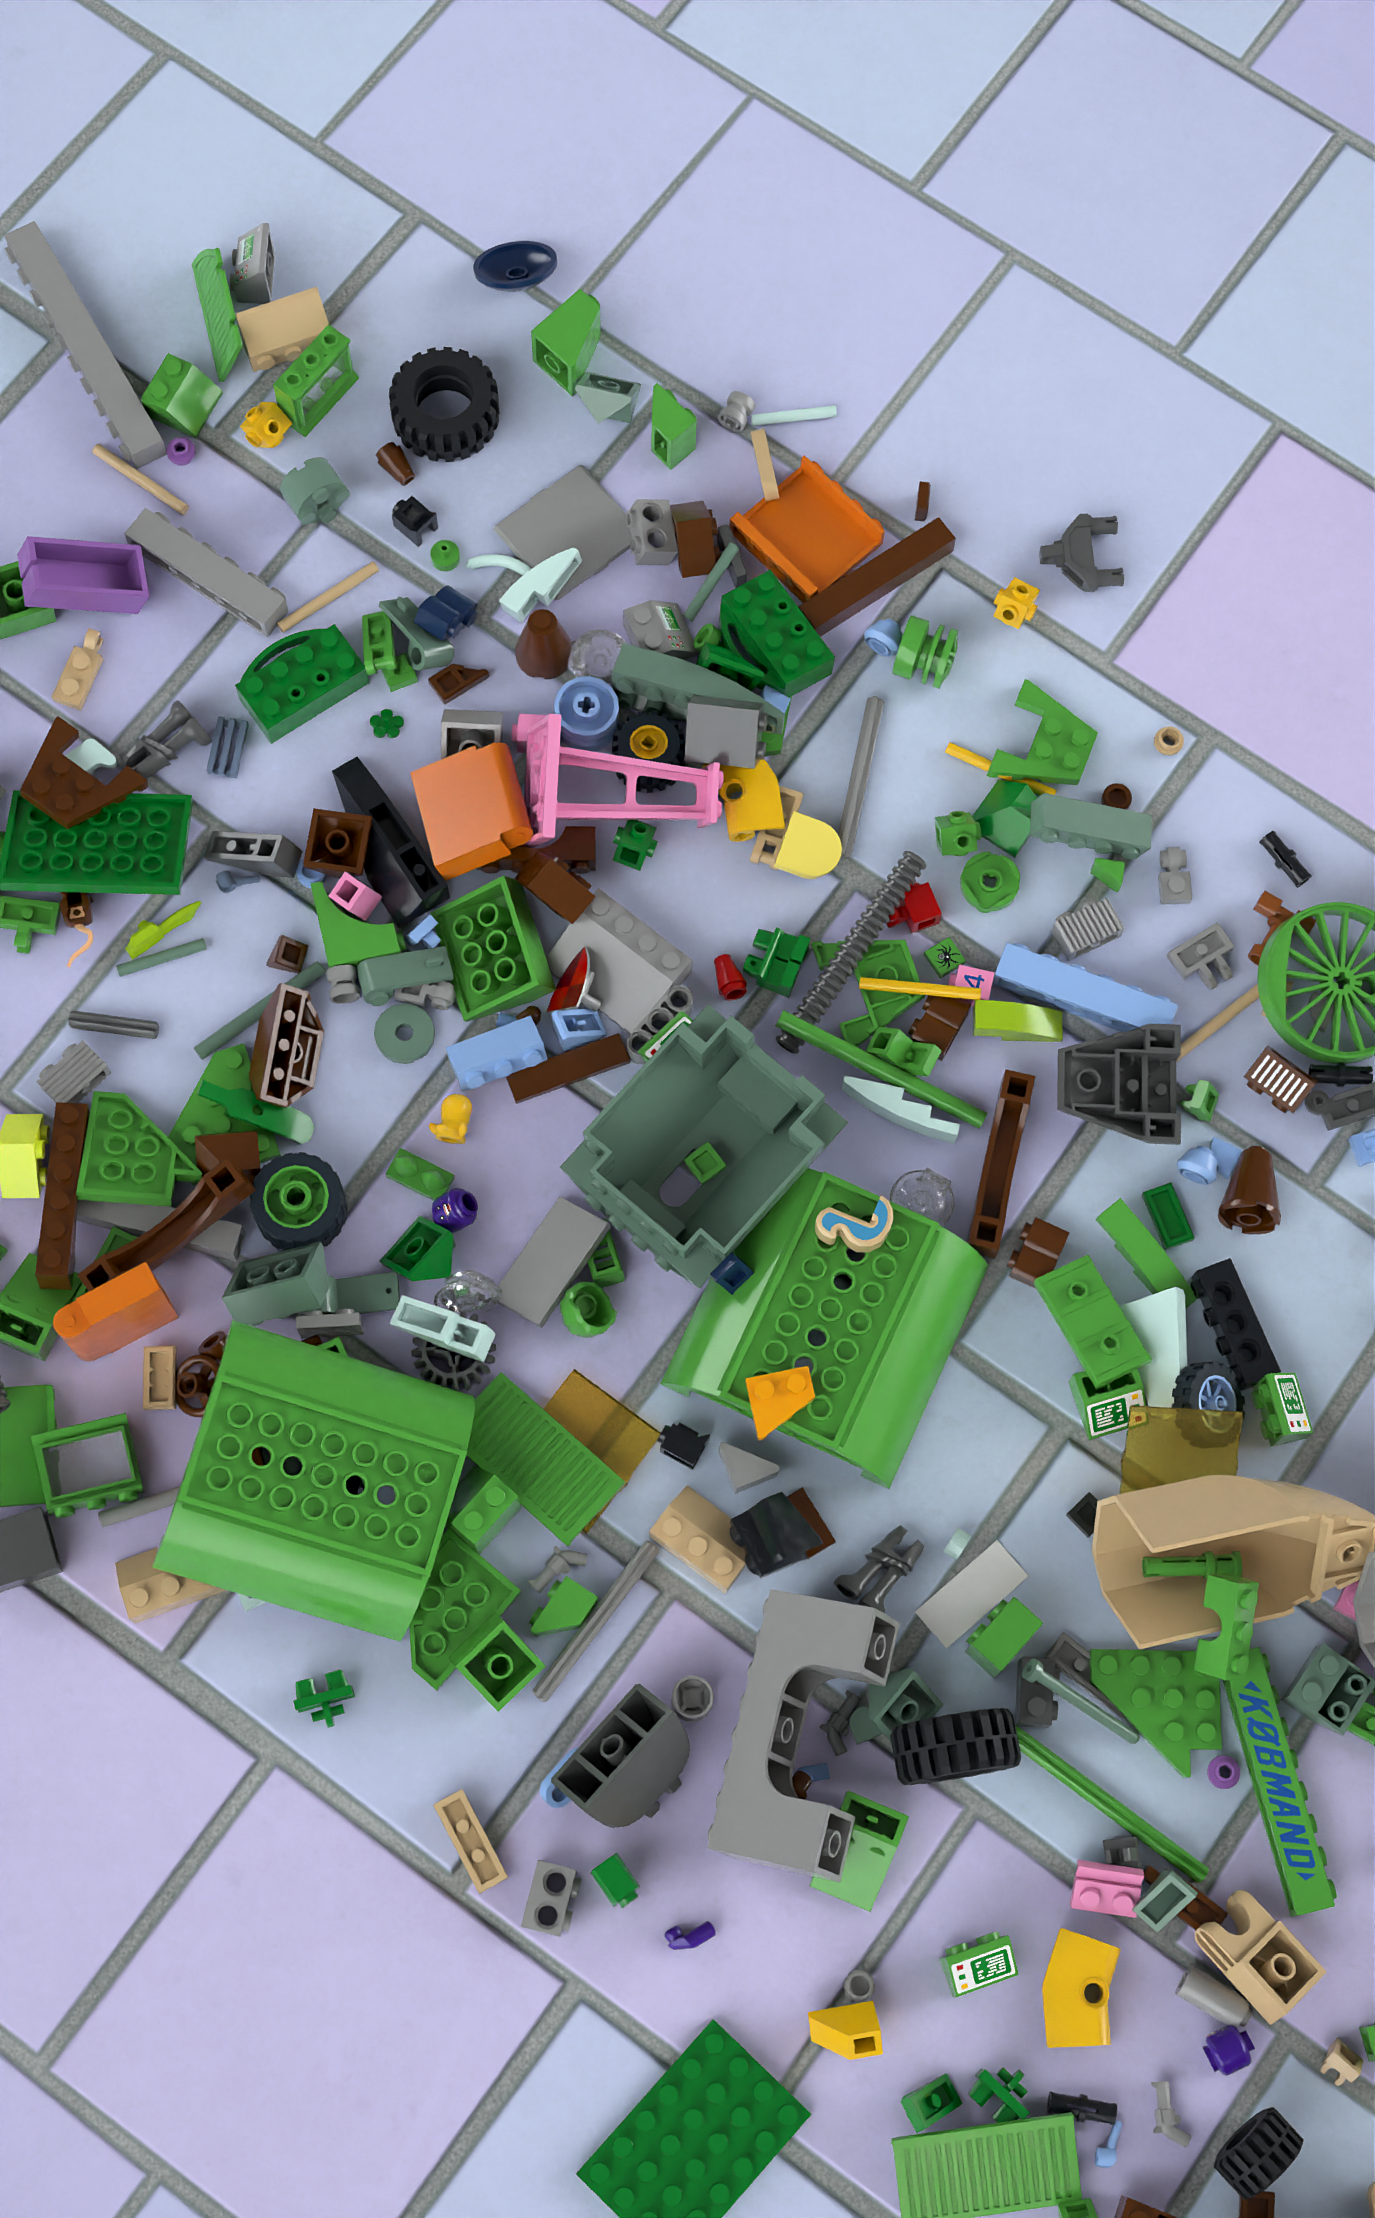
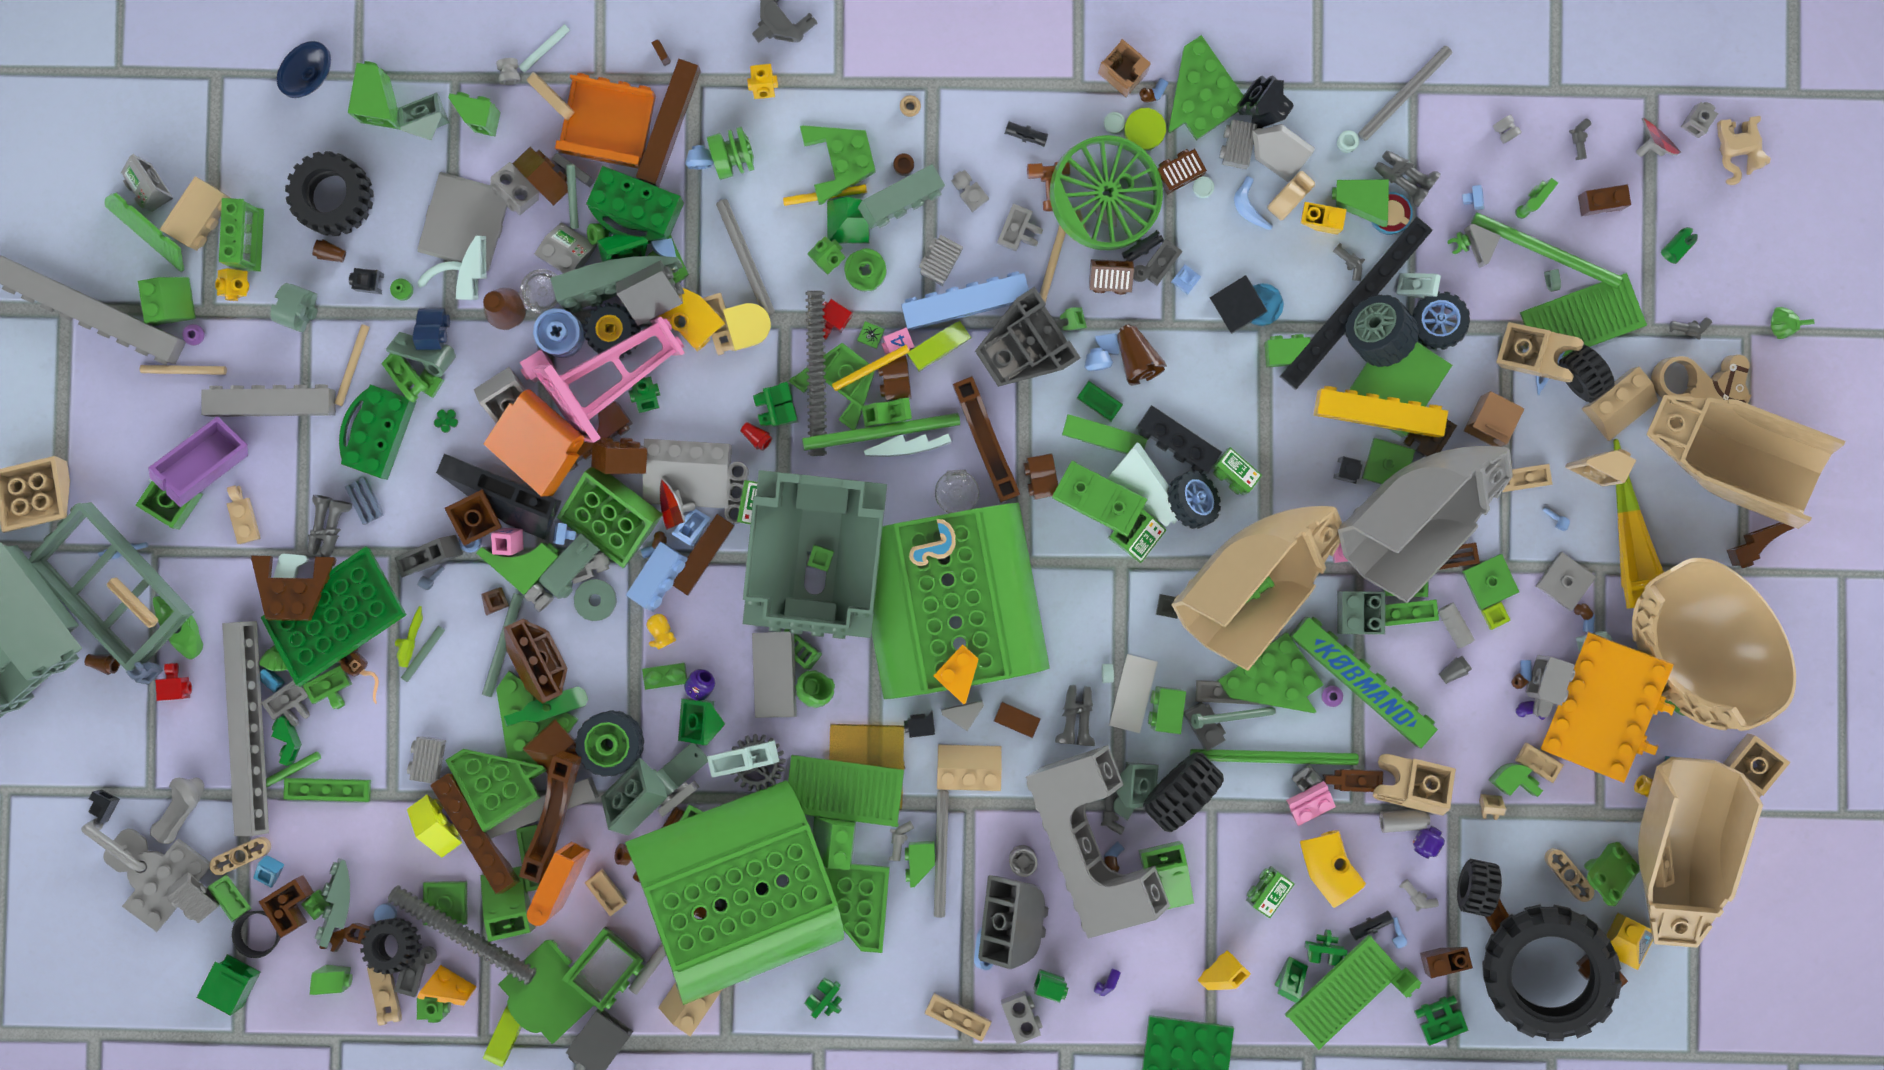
camera: 30 degrees left, 15 degrees up
dark grey axle [68,1011,159,1039] -> none
reddish brown piece [176,1354,220,1417] -> none
reddish brown tile [428,664,489,705] -> none
clear piece [434,1270,503,1316] -> none
bright green brick [449,1612,546,1712] -> none
dark blue plate [710,1252,754,1294] -> none
black piece [729,1492,823,1579] -> none
light grey piece [843,1970,875,2003] -> none
bright green slope [1090,858,1125,892] -> none
clear yellow piece [1119,1405,1243,1494] -> none
sand green slope [1132,1870,1198,1933] -> none
bright green arch [1194,1573,1259,1680] -> none

